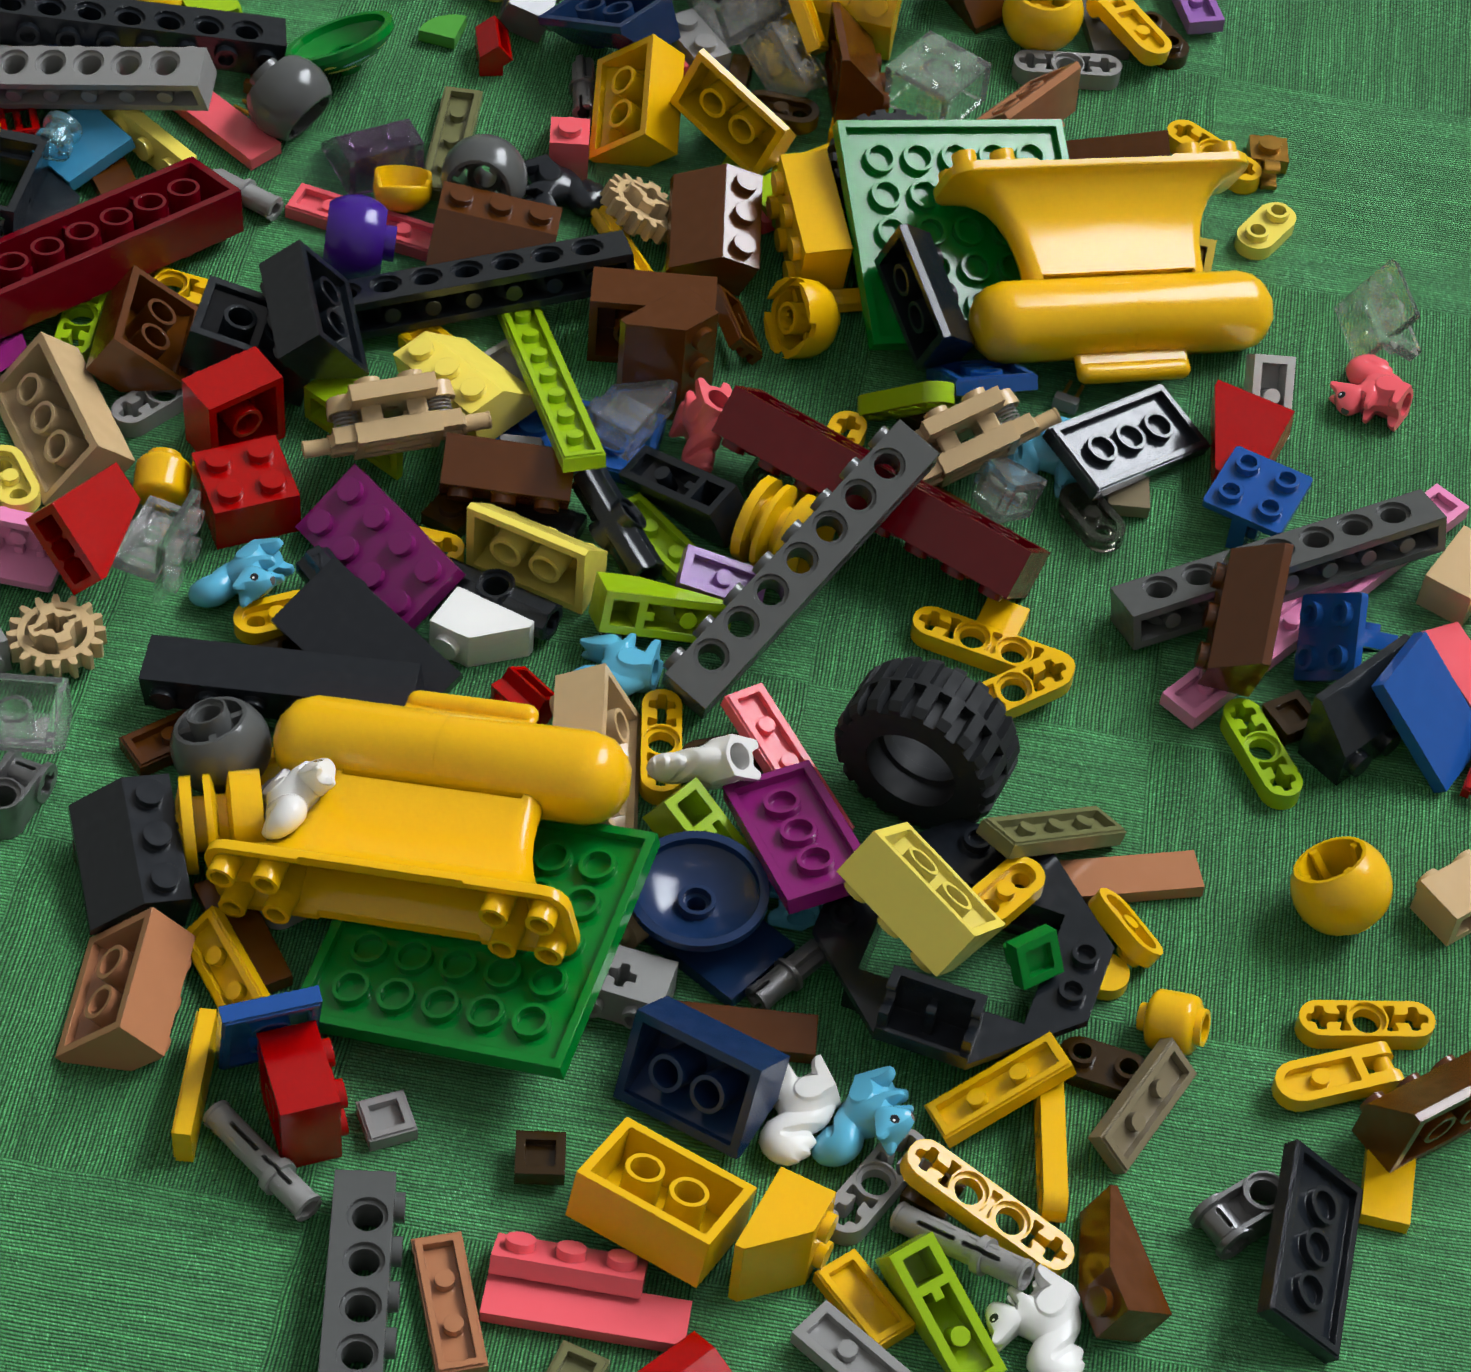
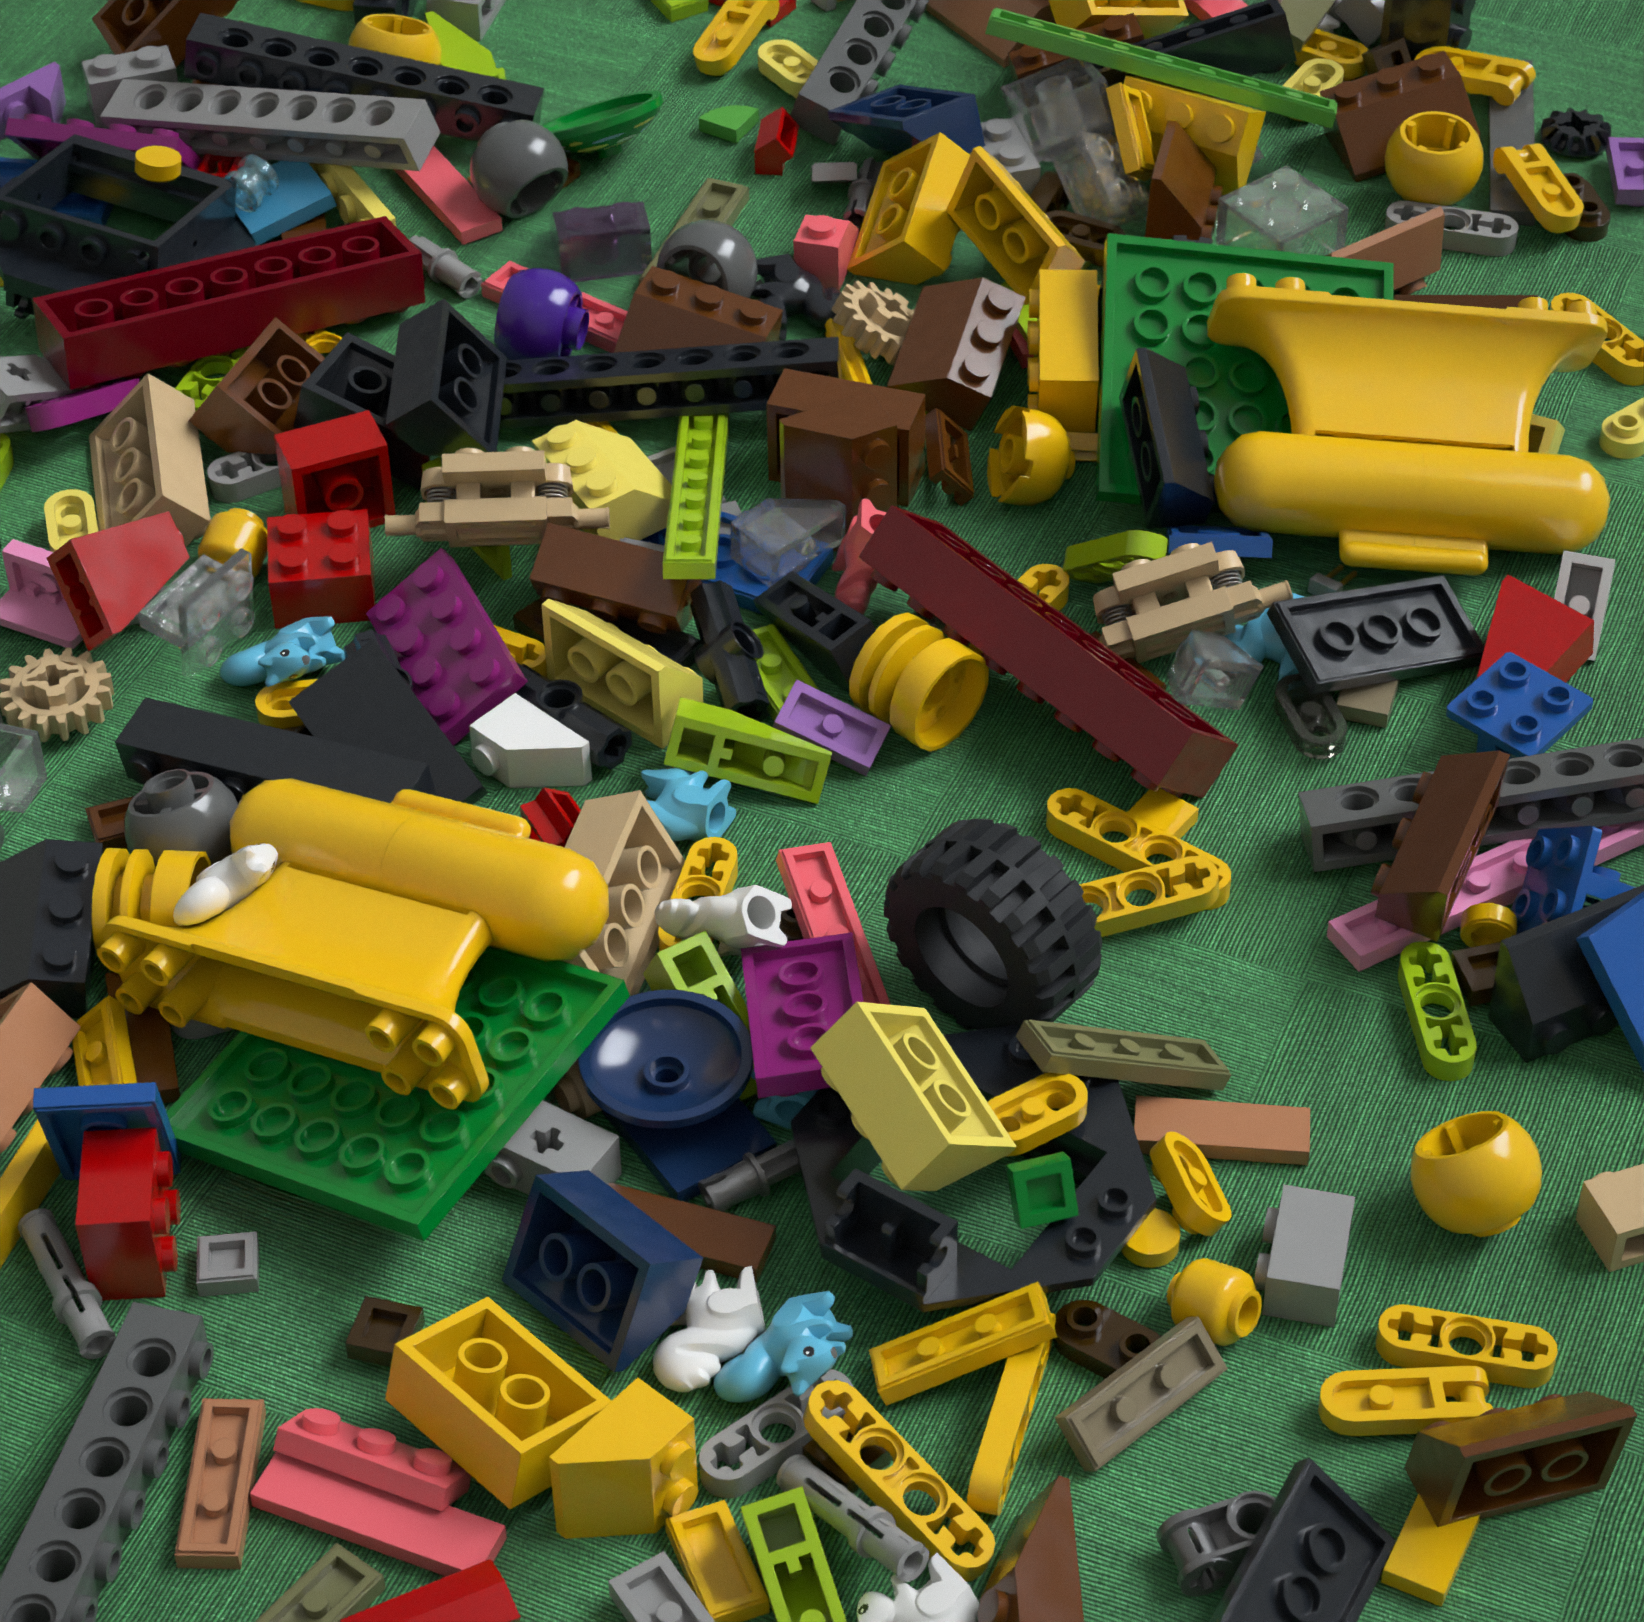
camera: 20 degrees right, 5 degrees down
yellow hair [373,165,433,214] -> none
dark grey brick [662,419,940,719] -> none
none -> light grey tile [811,162,857,184]
none -> light grey brick [1254,1185,1355,1327]
none -> yellow tile [1460,903,1517,947]

